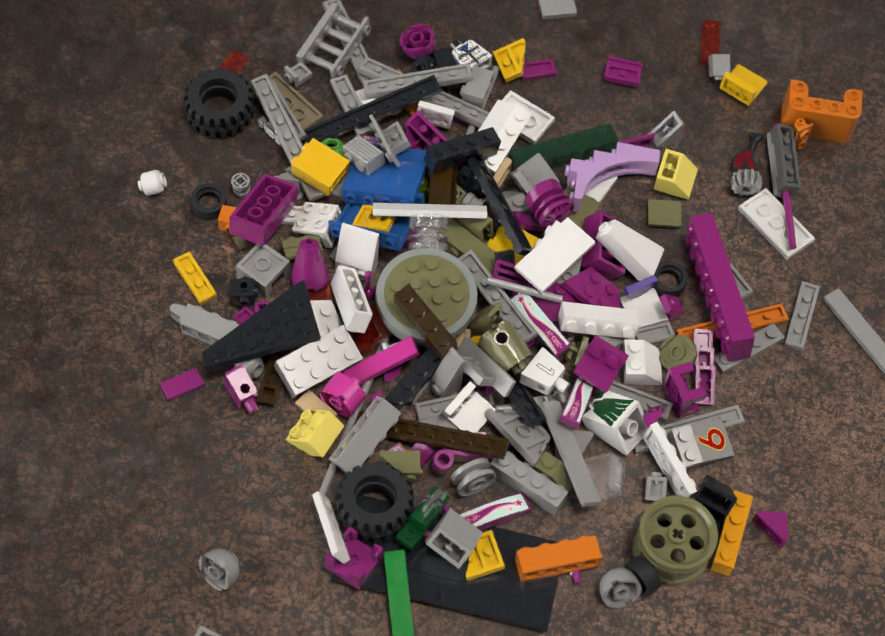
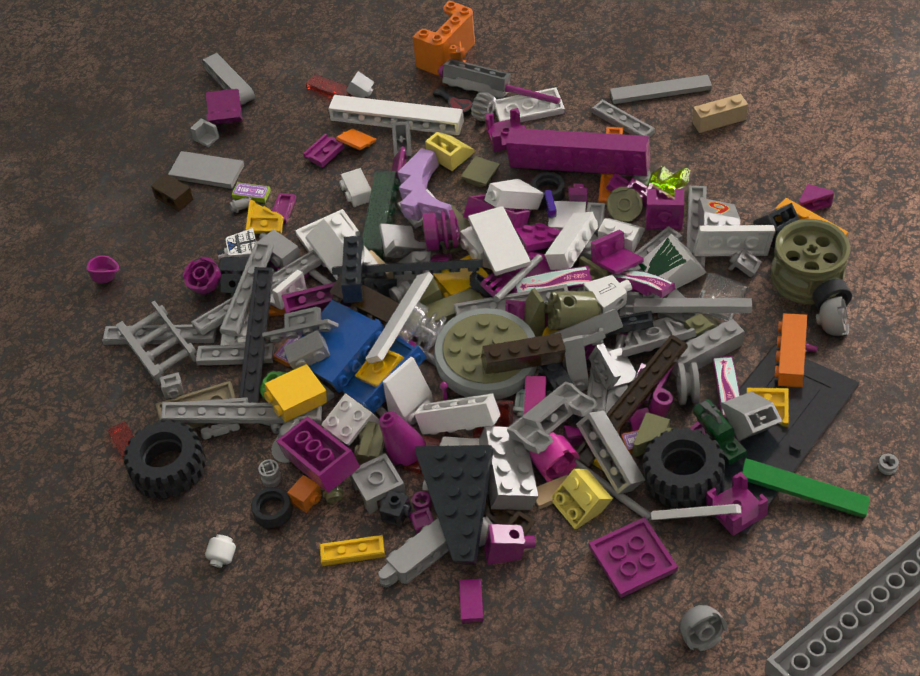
camera: 55 degrees left, 10 degrees down
magenta slope [643,404,666,428] -> none
yellow bracket [719,64,768,106] -> none
none -> light grey pin [229,196,251,213]
none -> tile [232,182,271,203]
none -> white brick [329,95,464,135]
none -> orange piece [336,128,376,150]
none -> white brick [339,168,373,207]
none -> magenta panel [485,108,526,152]
none -> magenta tile [505,300,525,321]
none -> light grey bracket [506,382,597,454]
none -> magenta plate [589,517,678,598]
none -> clear neon green brick [648,166,691,197]
none -> tan brick [692,94,748,133]

